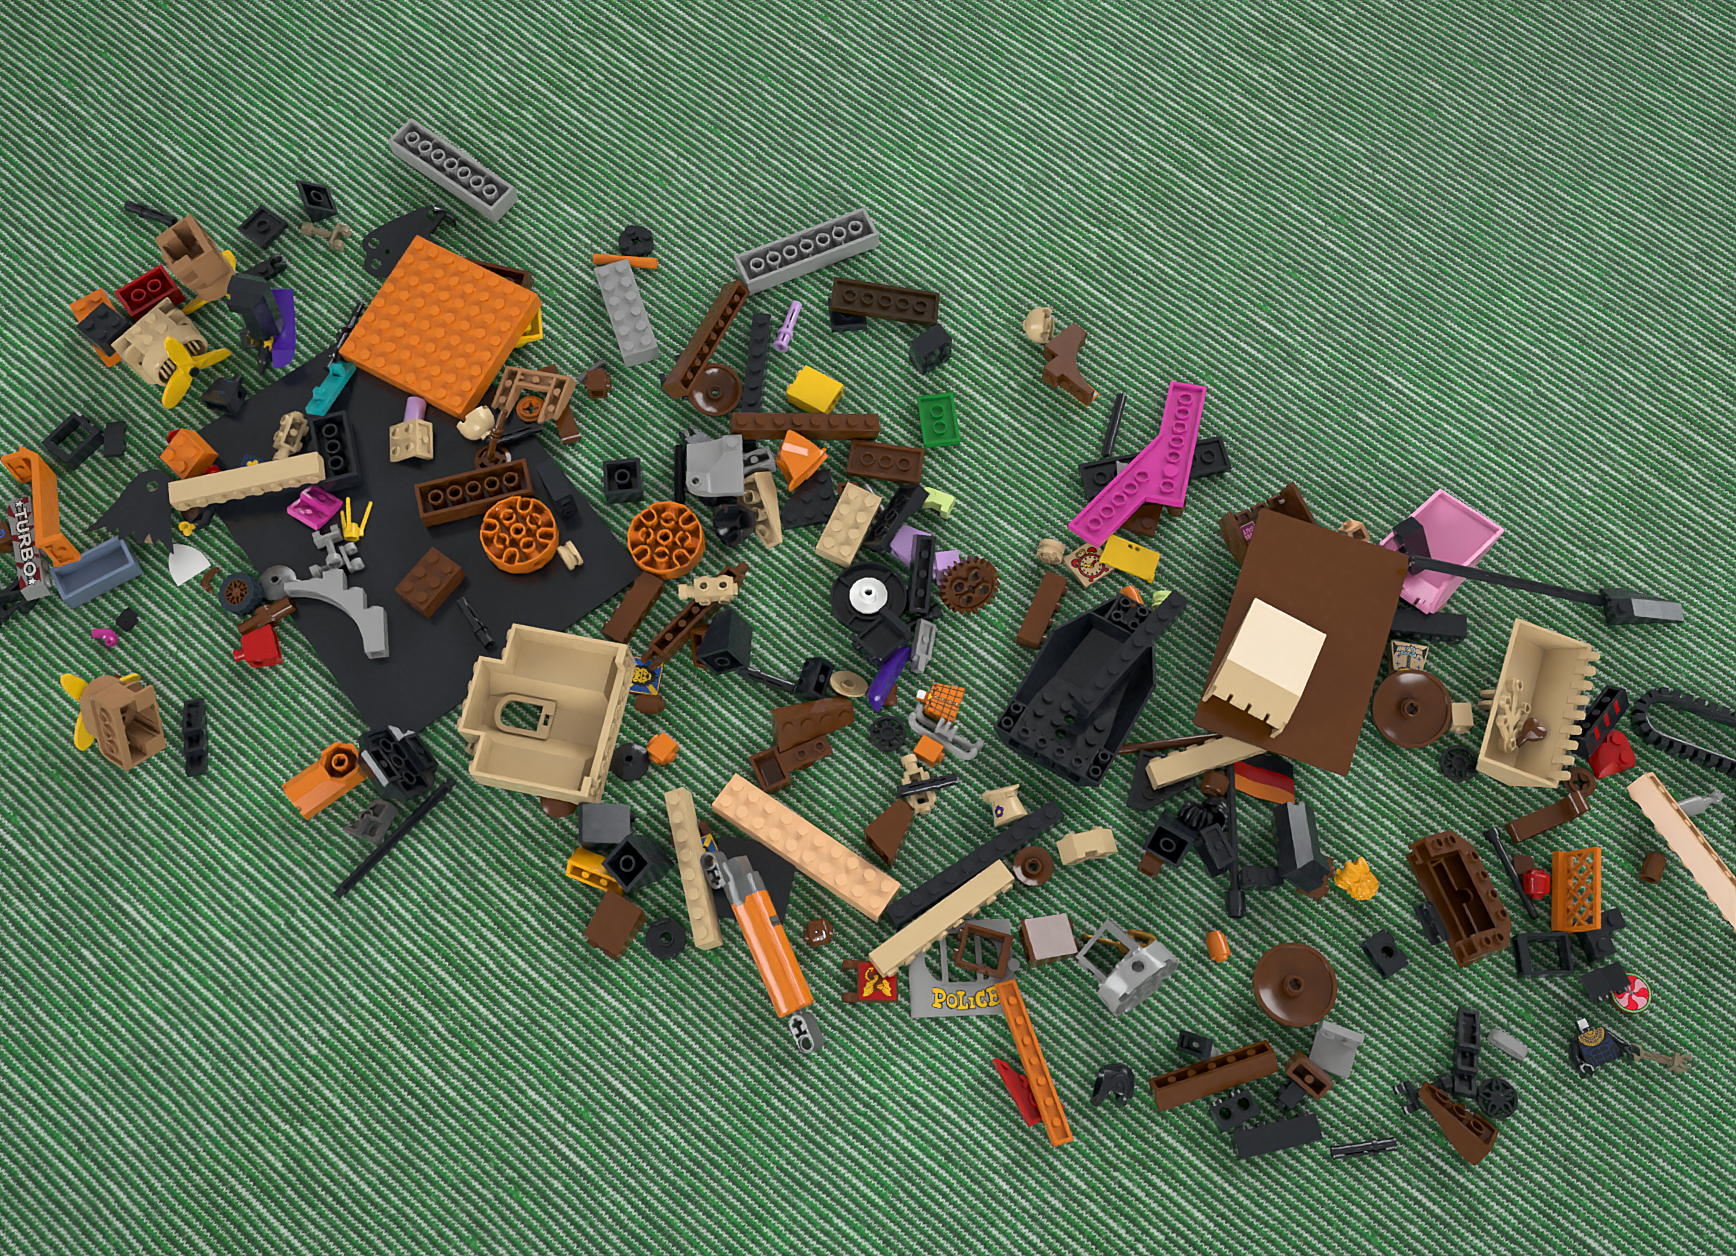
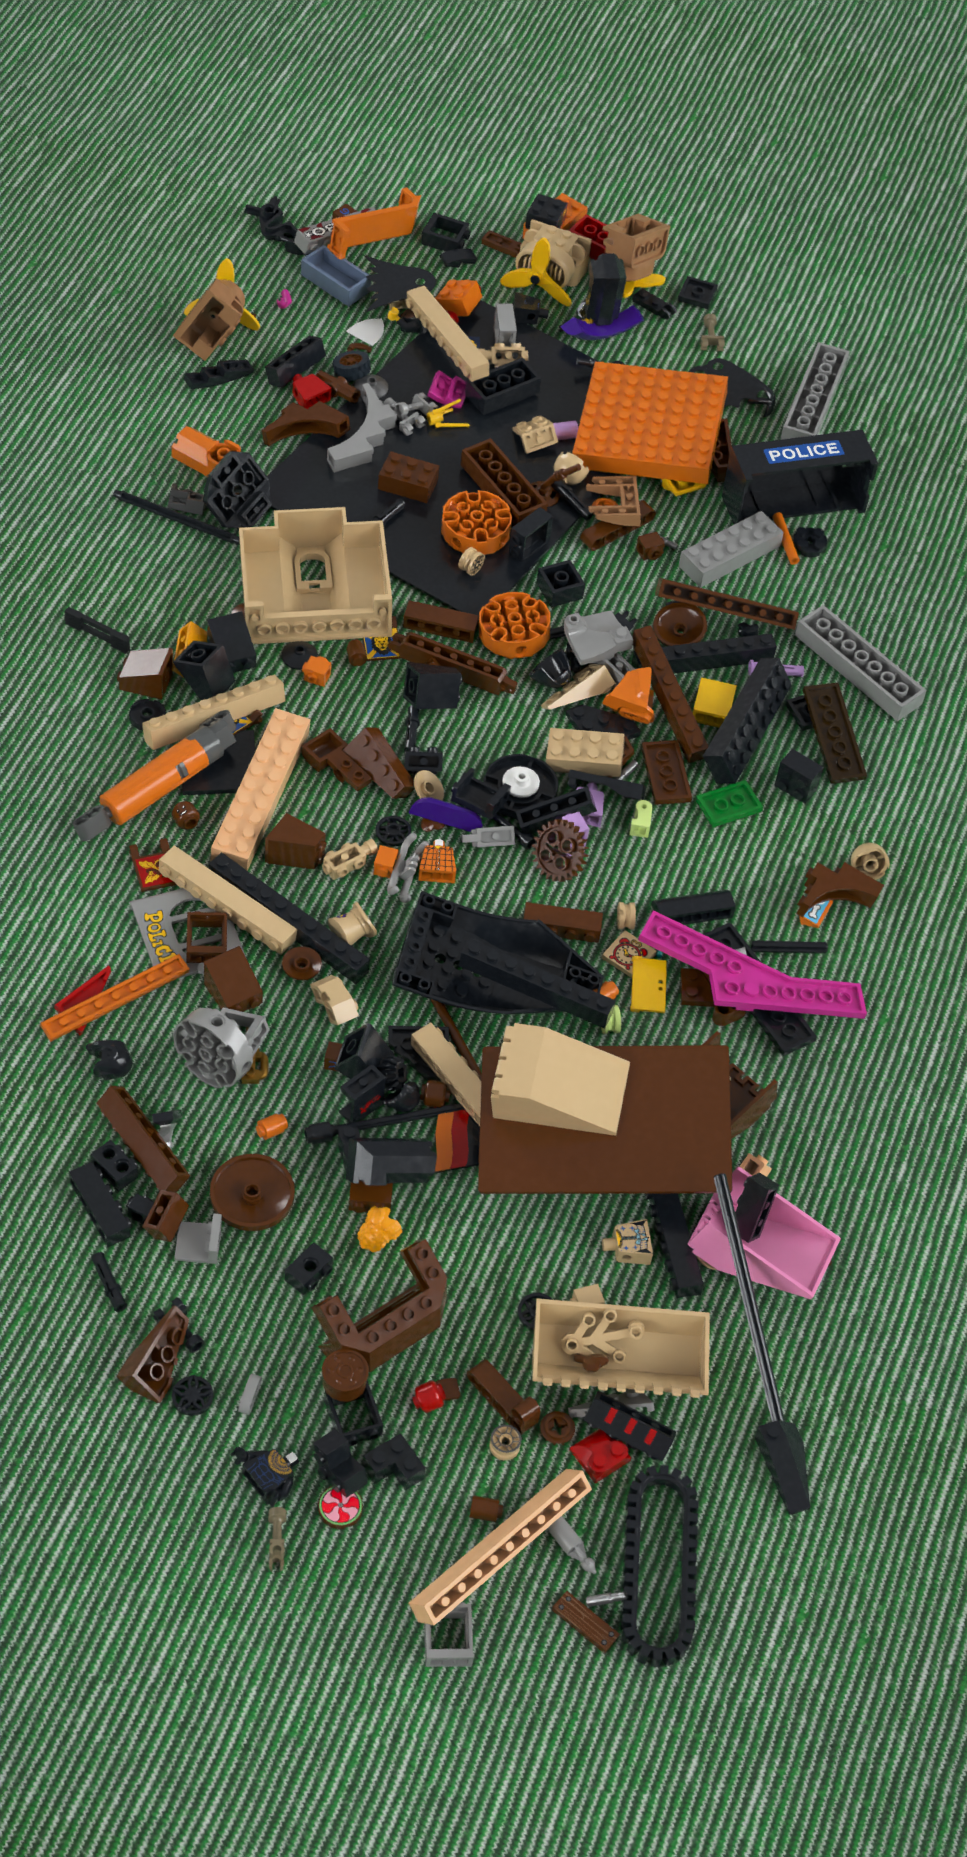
camera: 65 degrees right, 15 degrees down
black piece [115,607,139,632] -> none
black pin [124,200,177,227] -> none
black slope [295,180,338,223] -> none
teal hinge [305,361,356,416] -> none
tan brick [679,575,738,605] -> none
black pin [896,772,958,798] -> none
reddish brown dish [1371,669,1452,748] -> none
black hinge [1413,901,1451,946] -> none
black slope [1452,1008,1481,1099] -> none
black piece [1482,827,1539,920] -> none
orange fence [1551,847,1601,936] -> none
none -> black container [64,607,130,654]
none -> reddish brown arch [262,401,351,446]
none -> black brick [265,335,326,388]
none -> reddish brown wheel [322,1349,369,1401]
none -> reddish brown hinge [481,230,522,258]
none -> tan wheel [489,1424,522,1461]
none -> light grey window [494,304,517,356]
none -> black brick [651,890,736,925]
none -> black brick [703,658,792,784]
none -> black piece [722,429,878,524]
none -> black brick [738,622,758,637]

